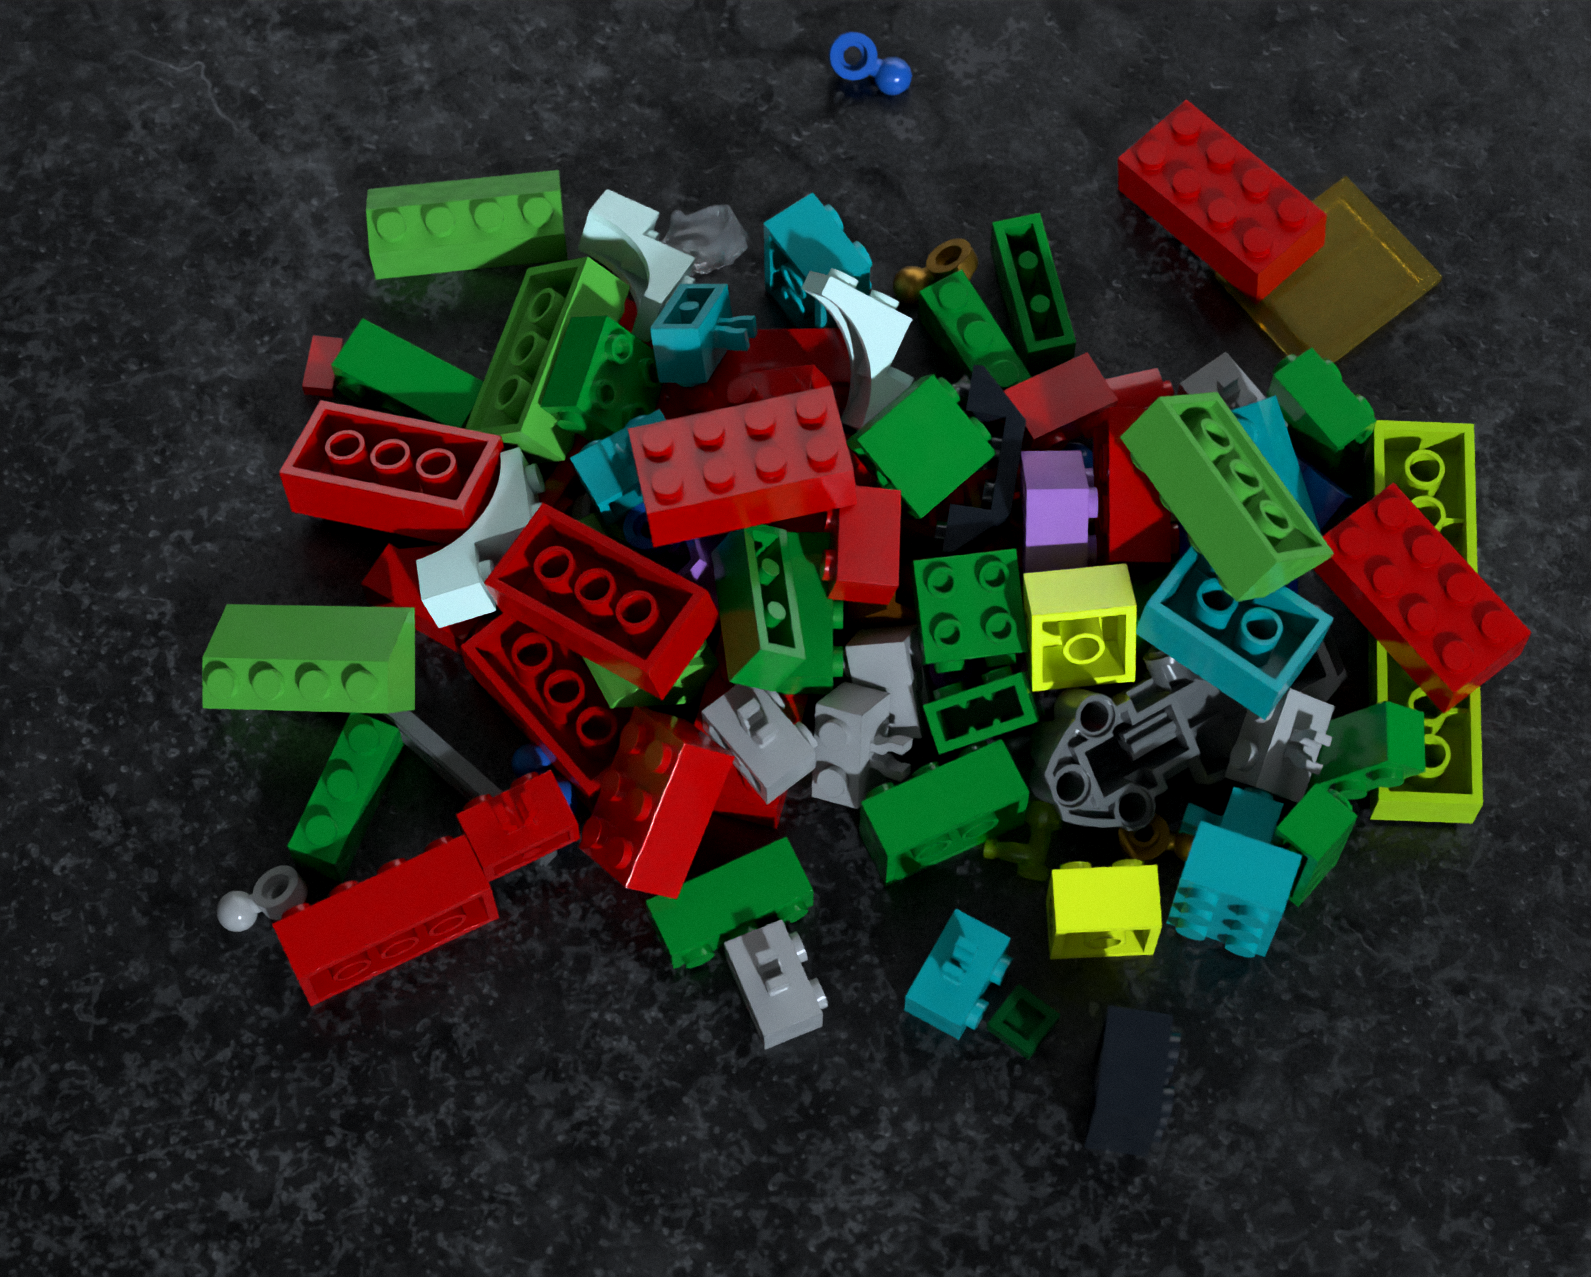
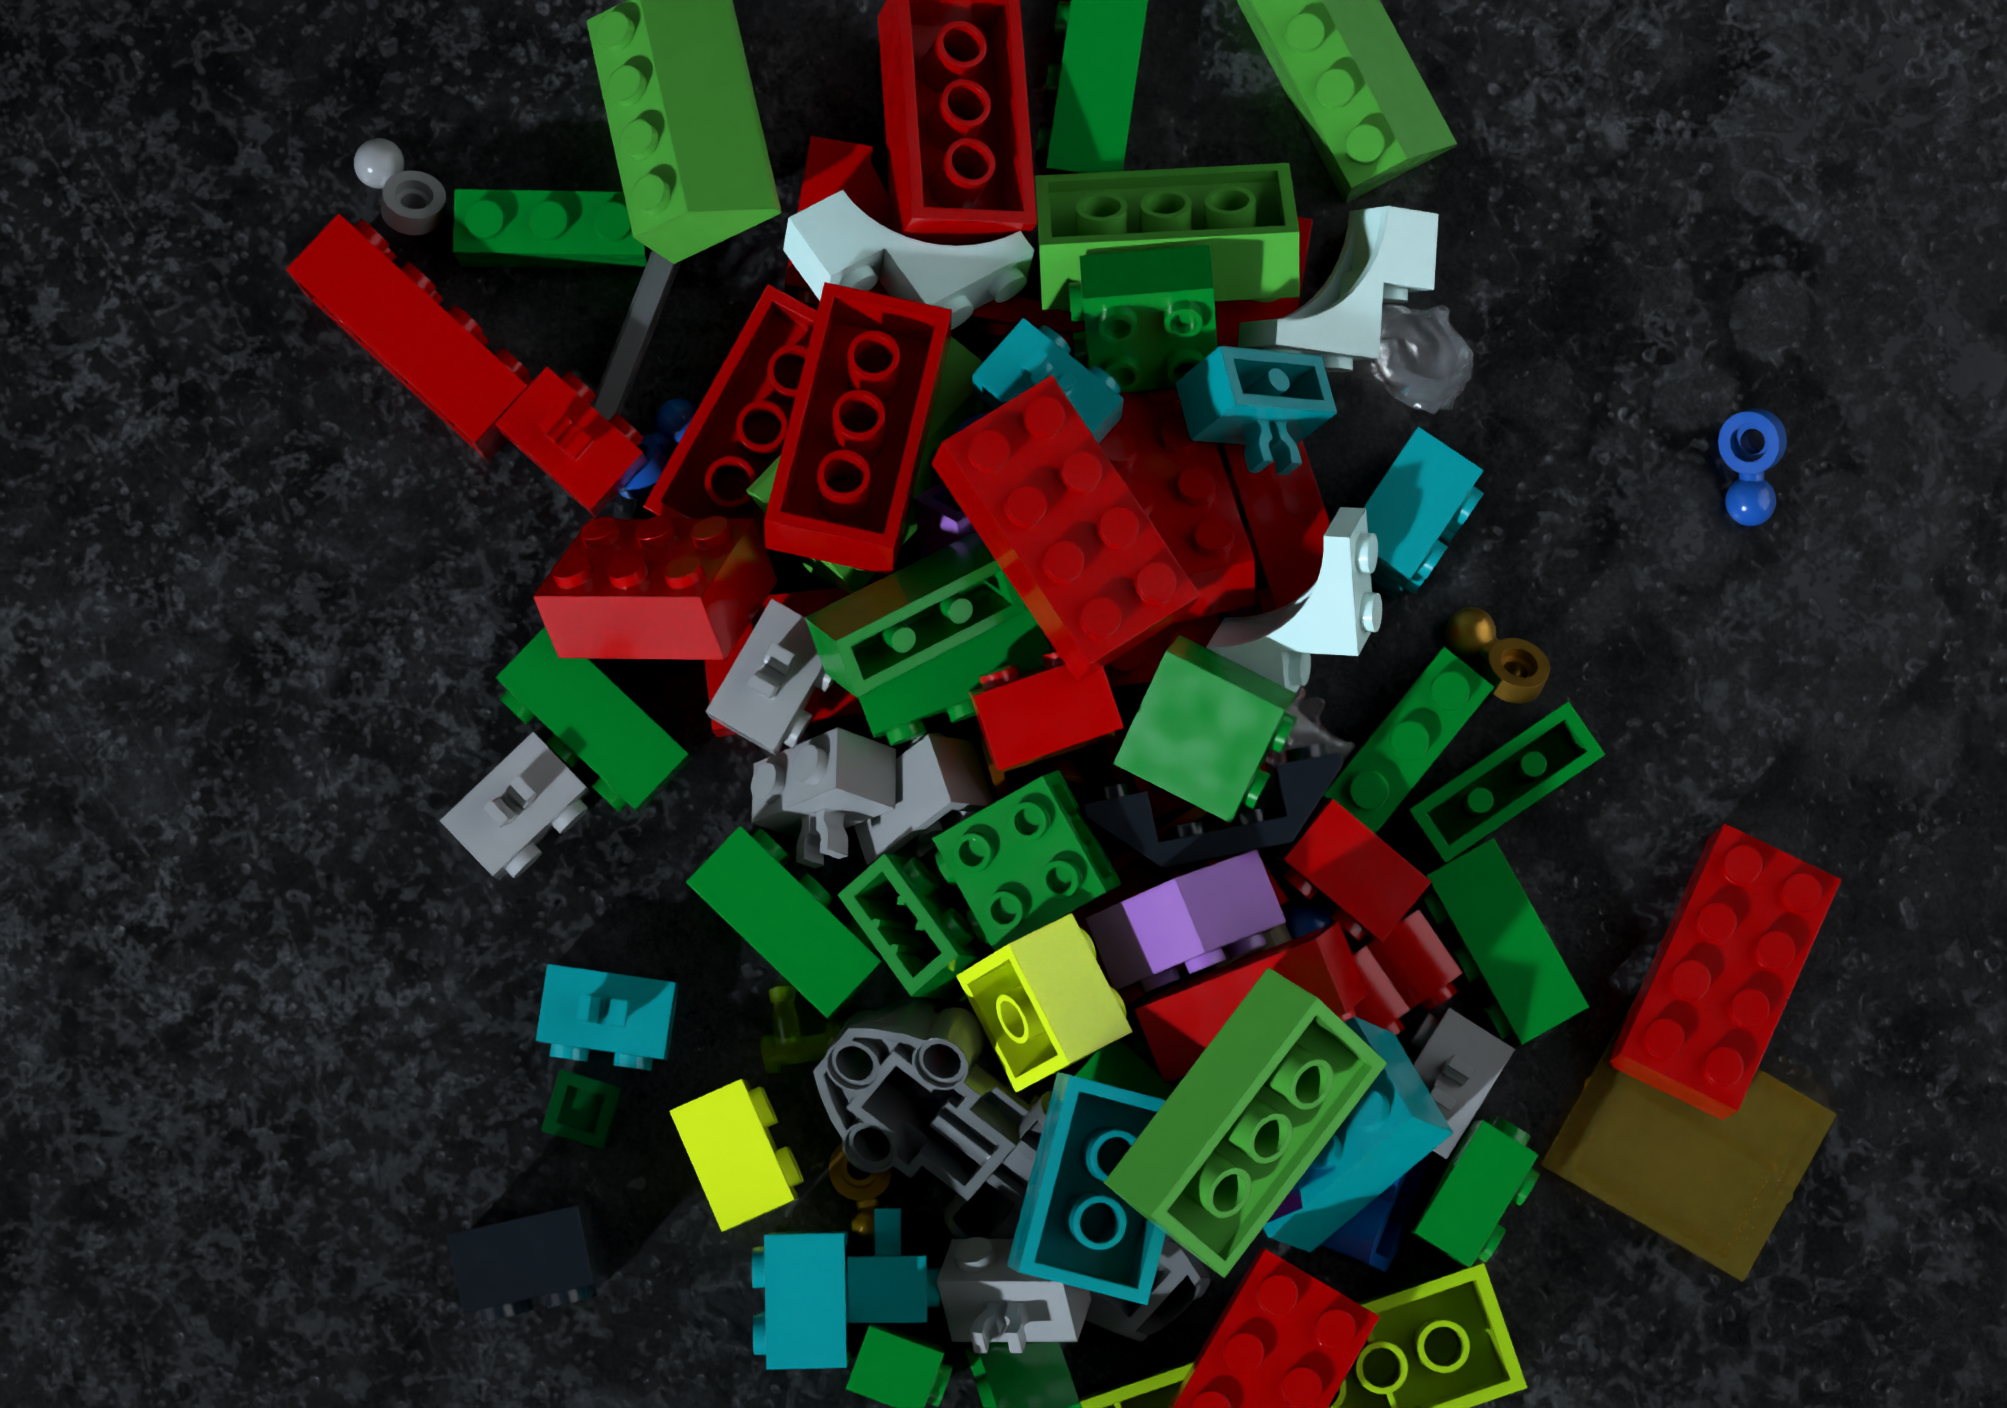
camera: 65 degrees right, 15 degrees up
none -> green brick [1419,838,1589,1046]

